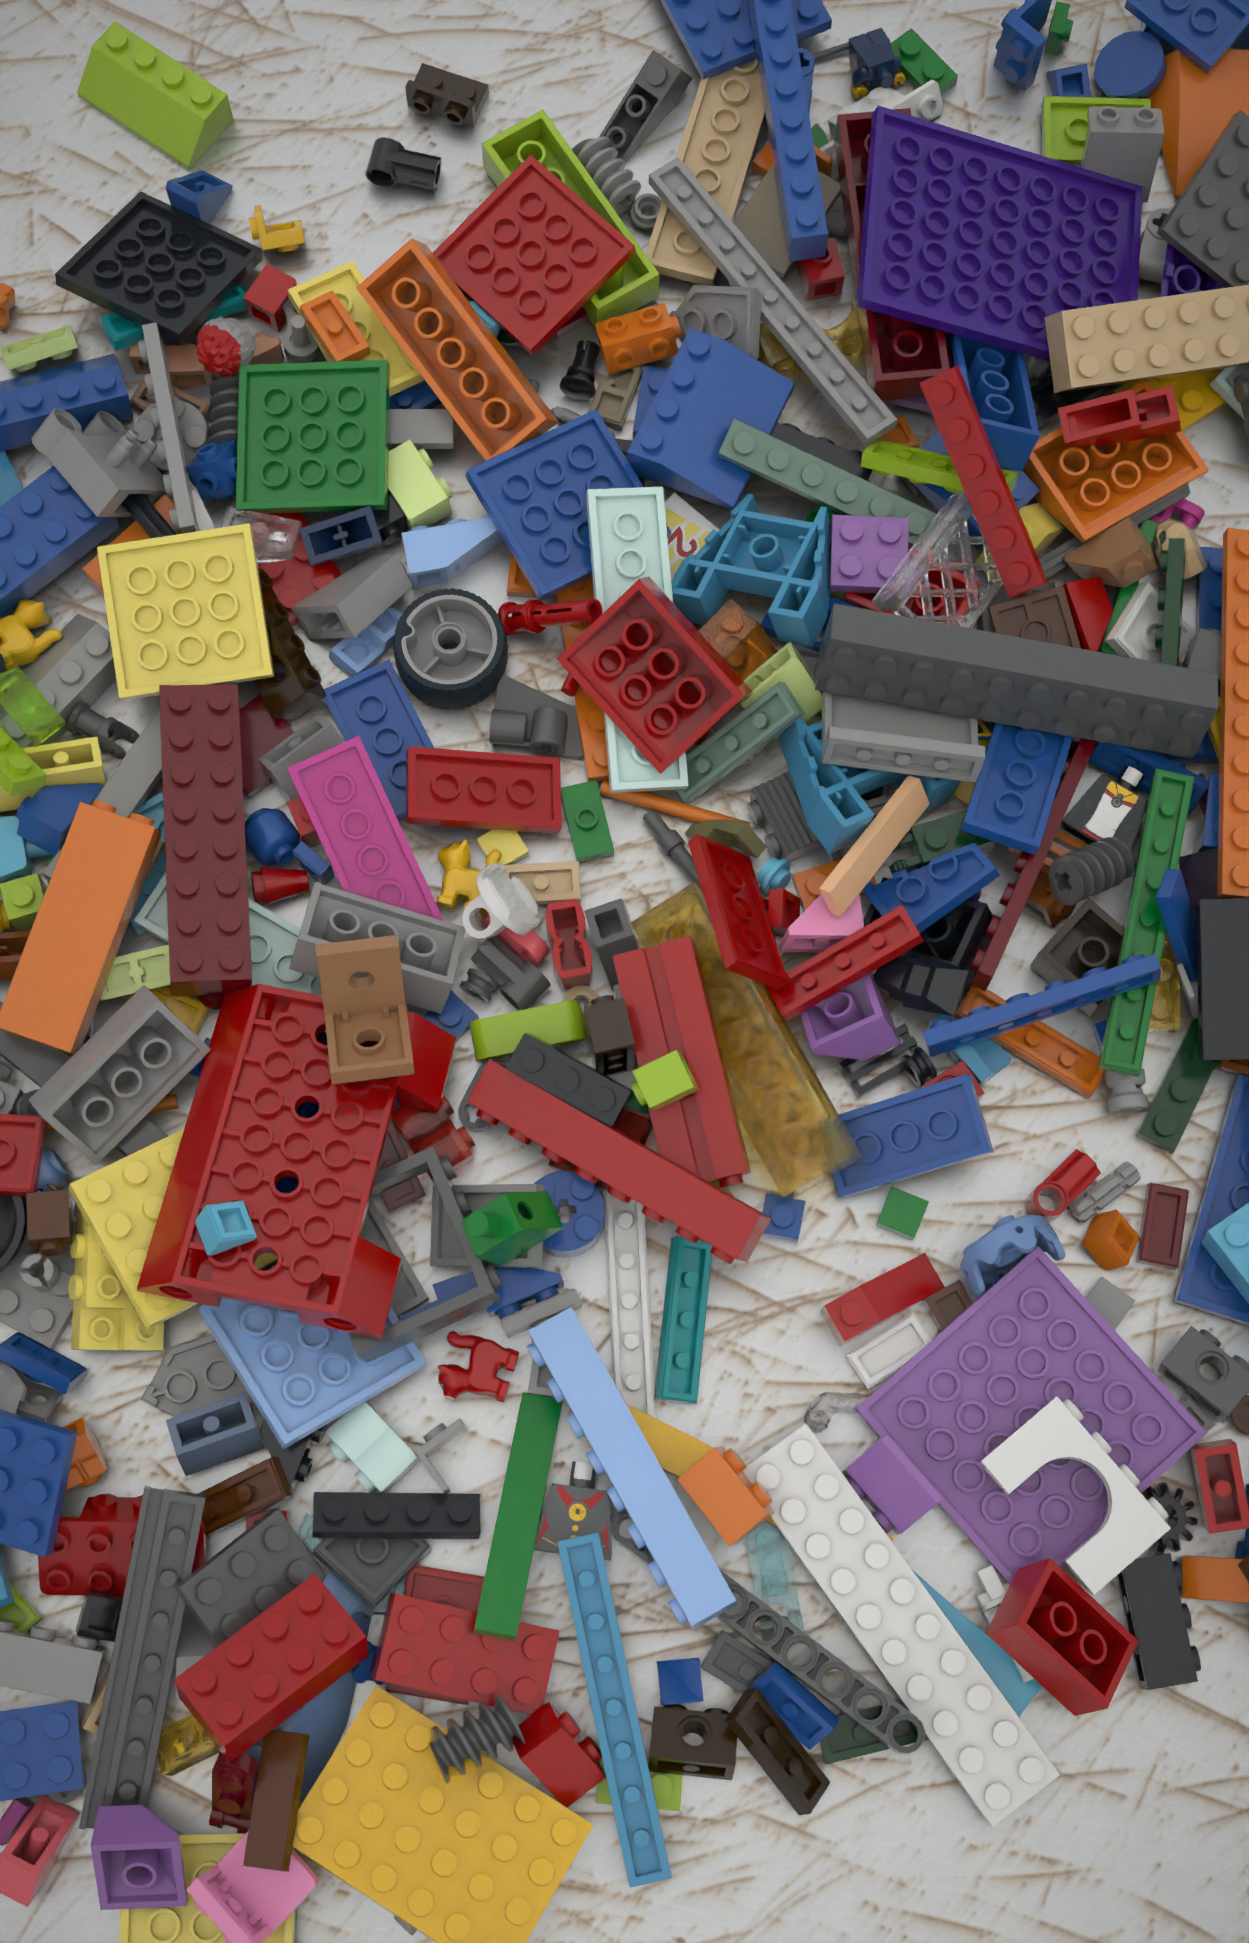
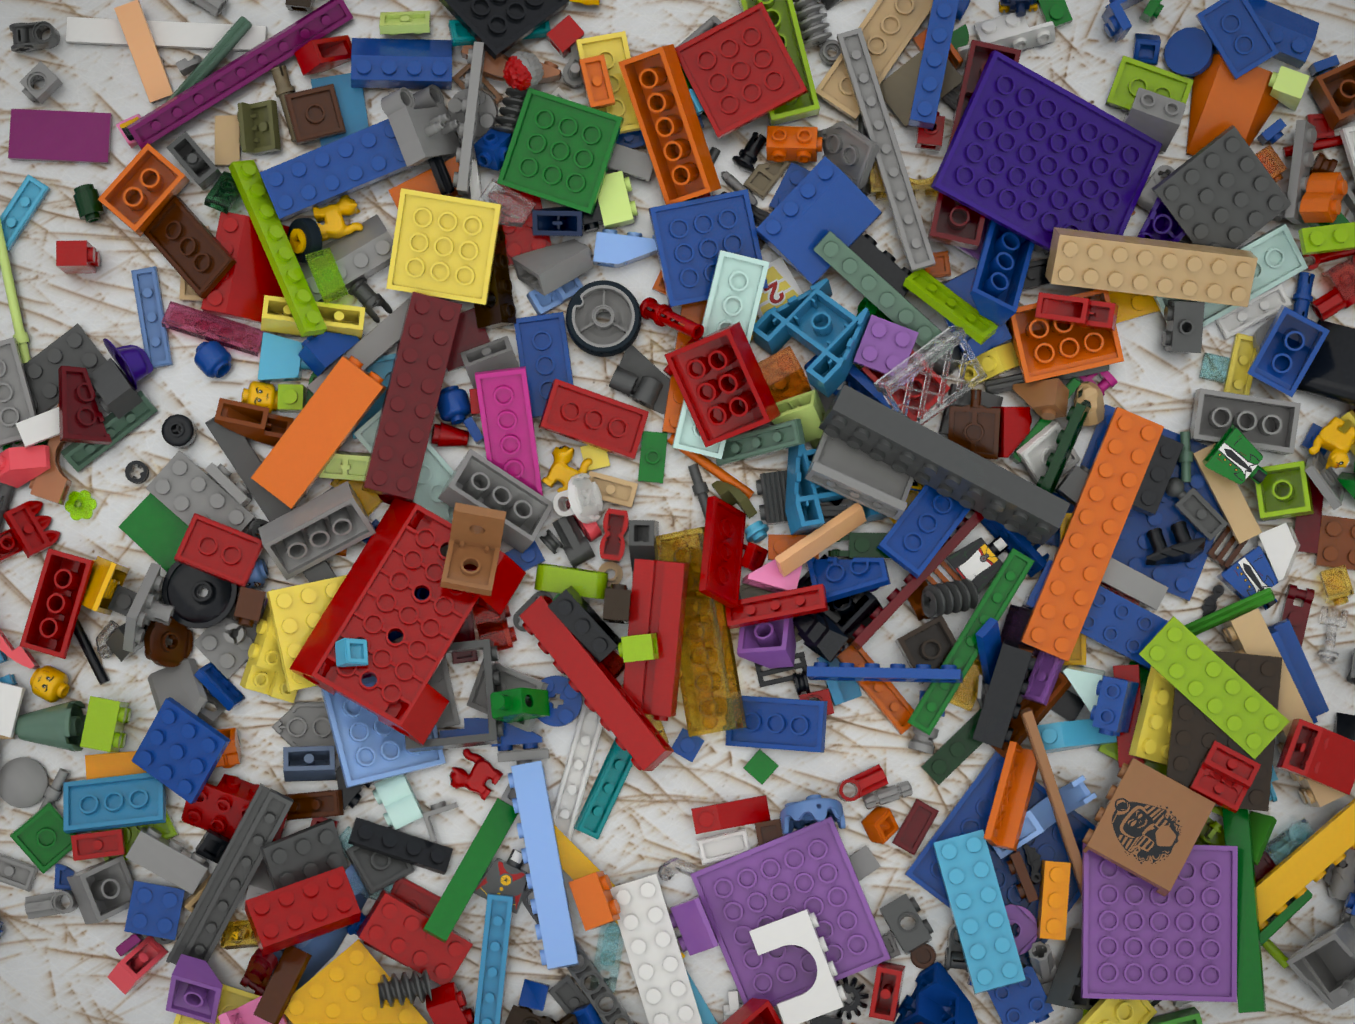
camera: 20 degrees right, 10 degrees up
red plate [919,365,1048,598] -> none

